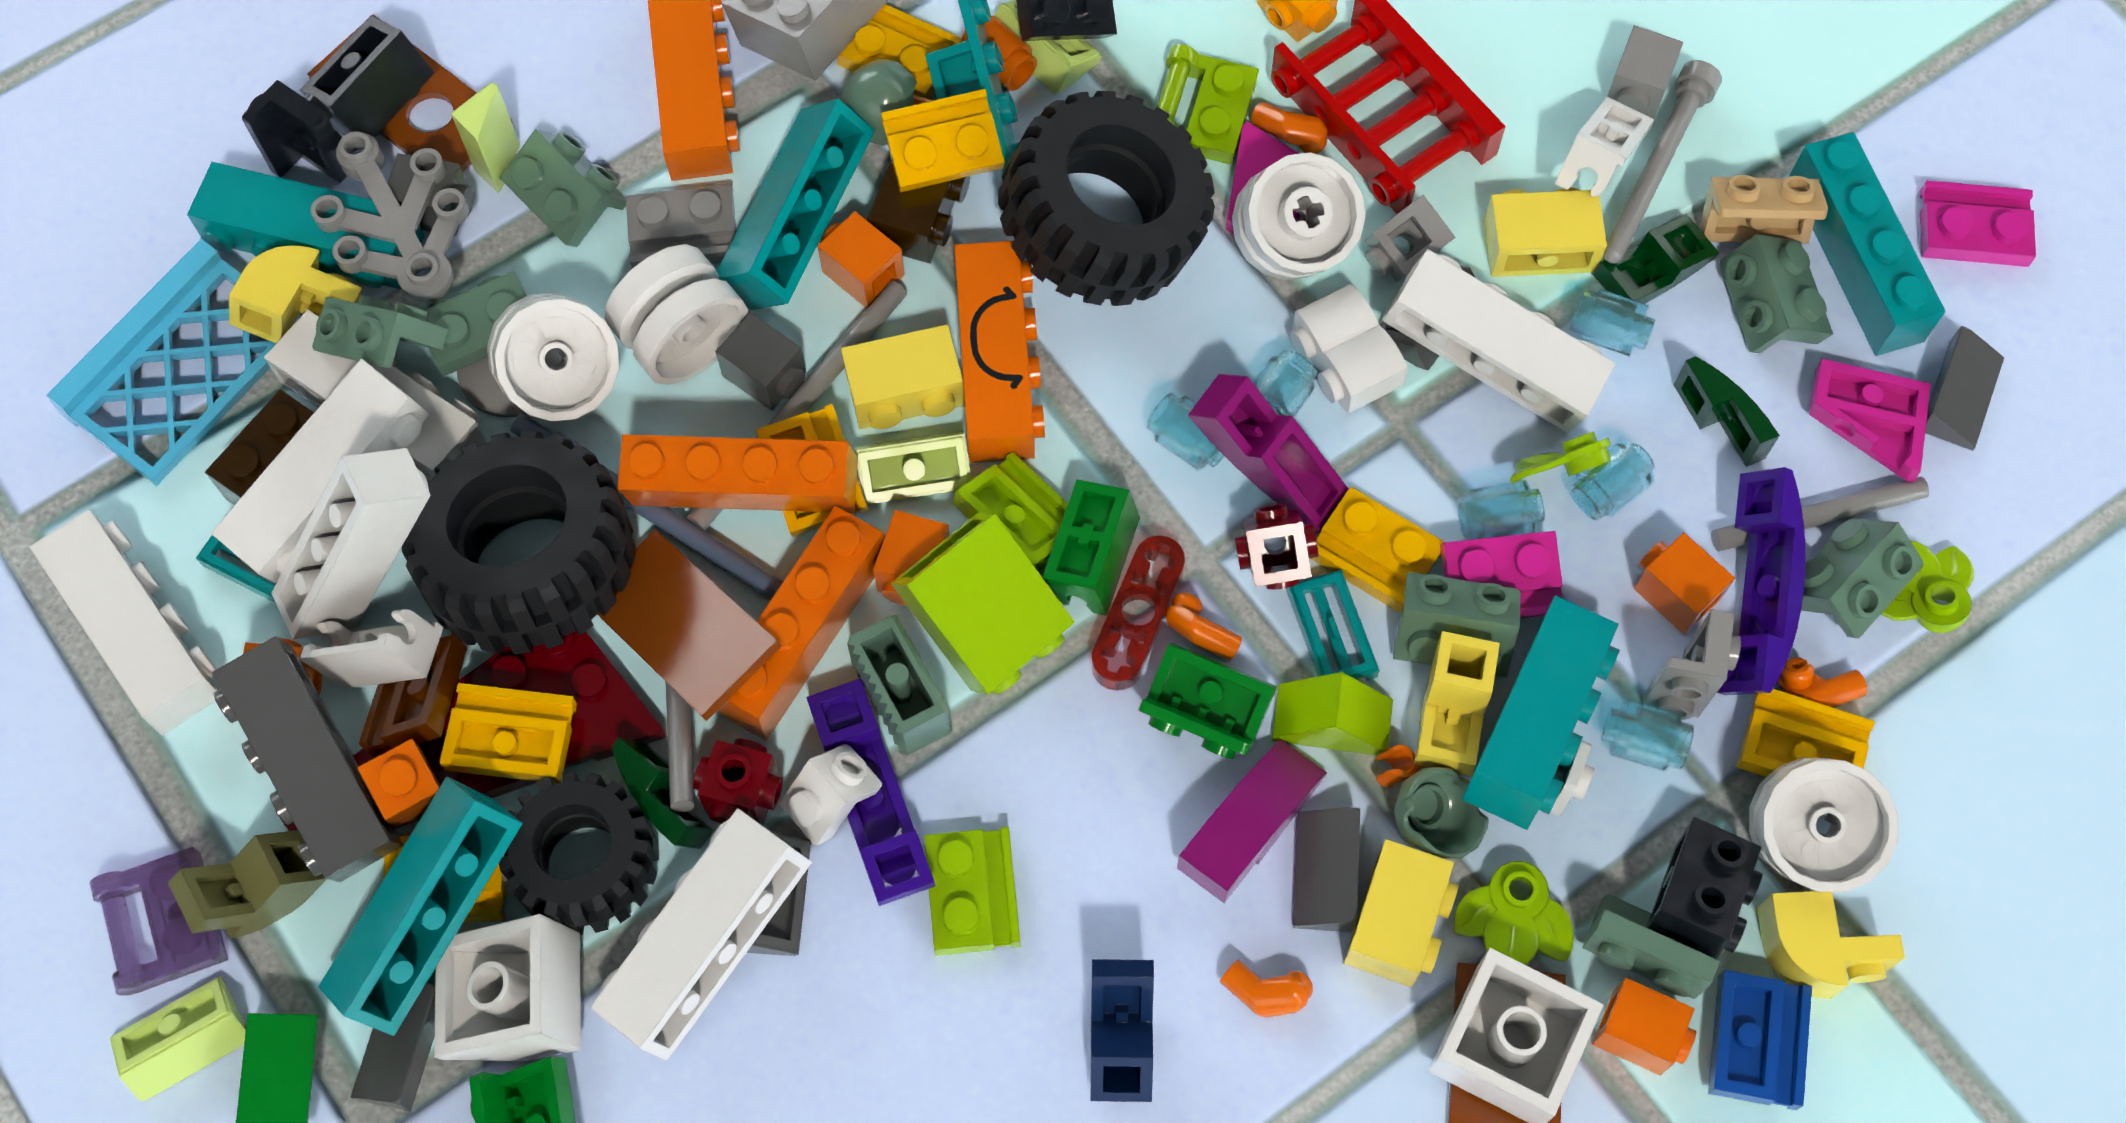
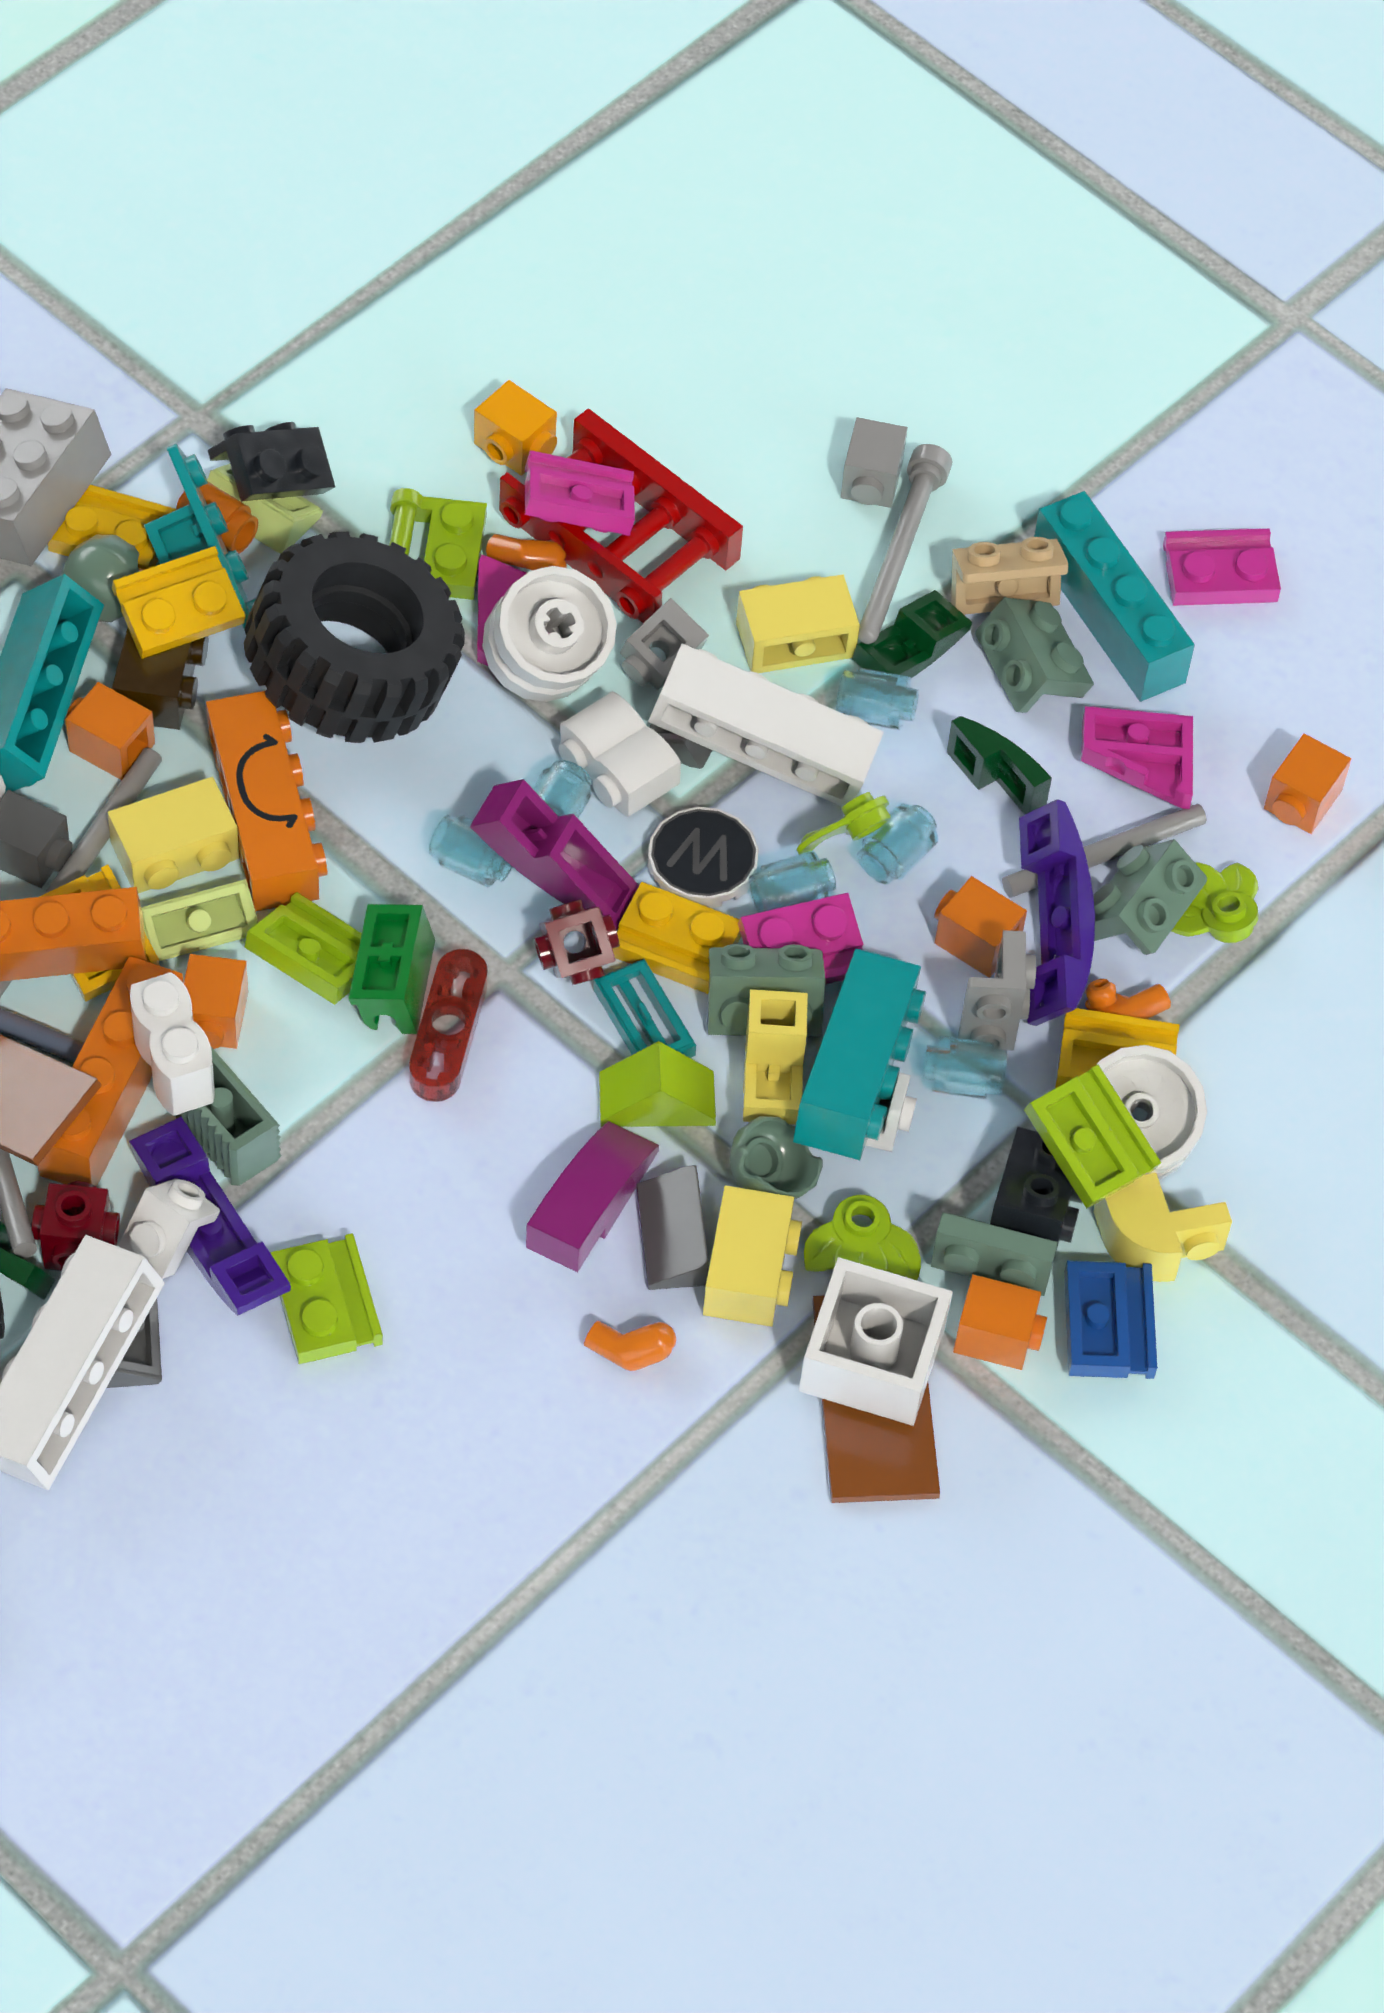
camera: 15 degrees left, 10 degrees down
lime brick [890,513,1075,695] -> none
dark blue brick [1090,959,1154,1102] -> none
green bracket [1138,643,1277,759] -> none
orange arm [1165,592,1242,662] -> none
orange hand [1375,745,1460,787] -> none
white hinge [1554,97,1655,197] -> none
dark grey slope [1925,326,2005,451] -> none
none -> white brick [130,972,215,1116]
none -> dark pink plate [525,450,635,536]
none -> black tile [647,807,759,908]
none -> lime plate [1024,1064,1161,1209]
none -> orange brick [1264,733,1352,834]

